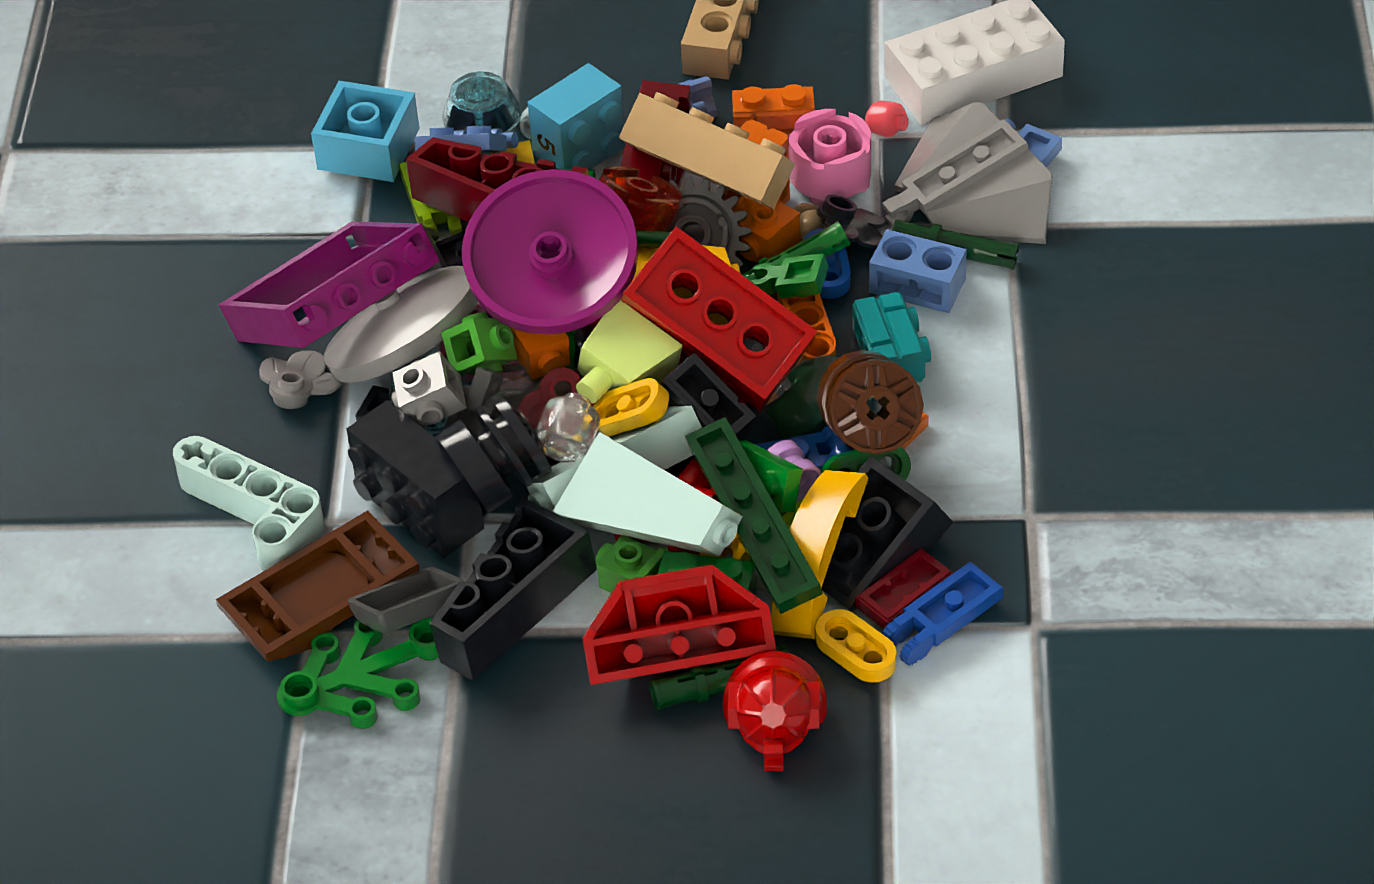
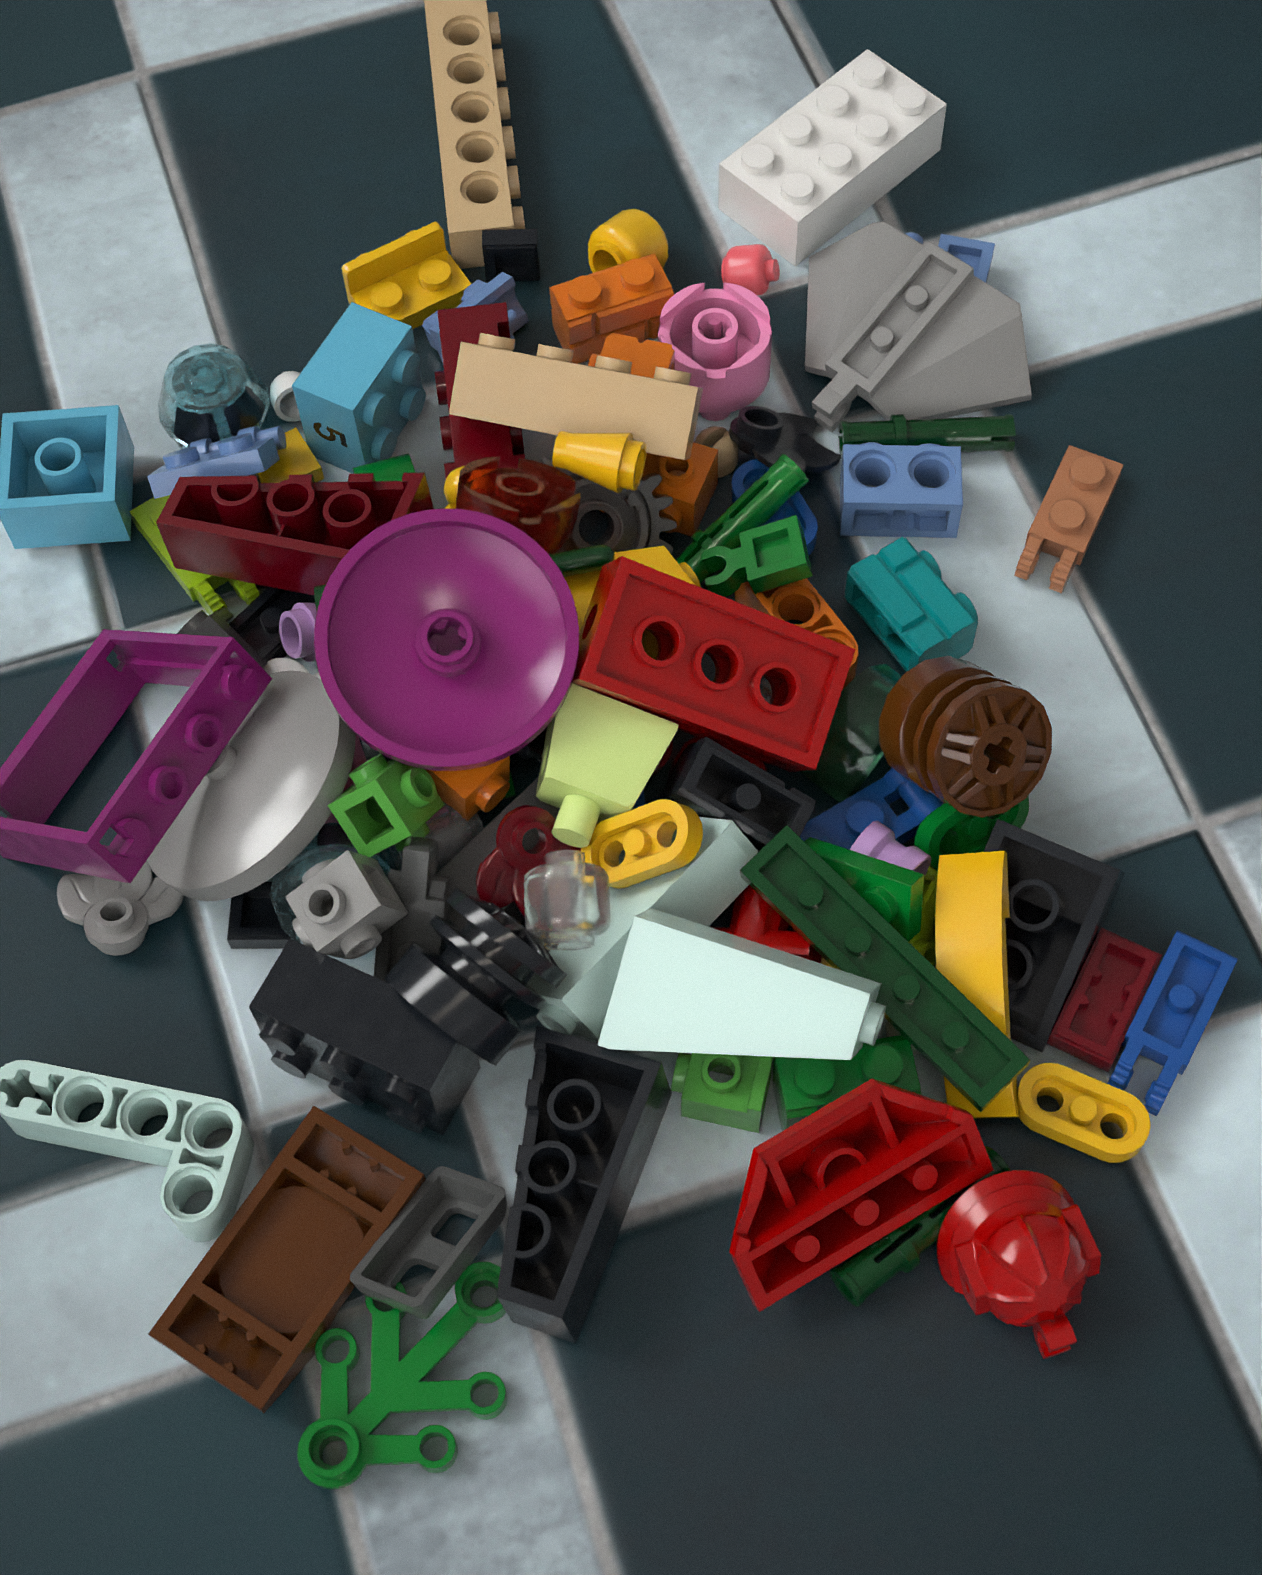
camera: 20 degrees left, 15 degrees up
none -> yellow bracket [342,222,471,329]
none -> black tile [482,229,540,282]
none -> yellow cone [552,431,647,494]
none -> yellow head [588,209,668,273]
none -> nougat hinge [1014,445,1124,593]

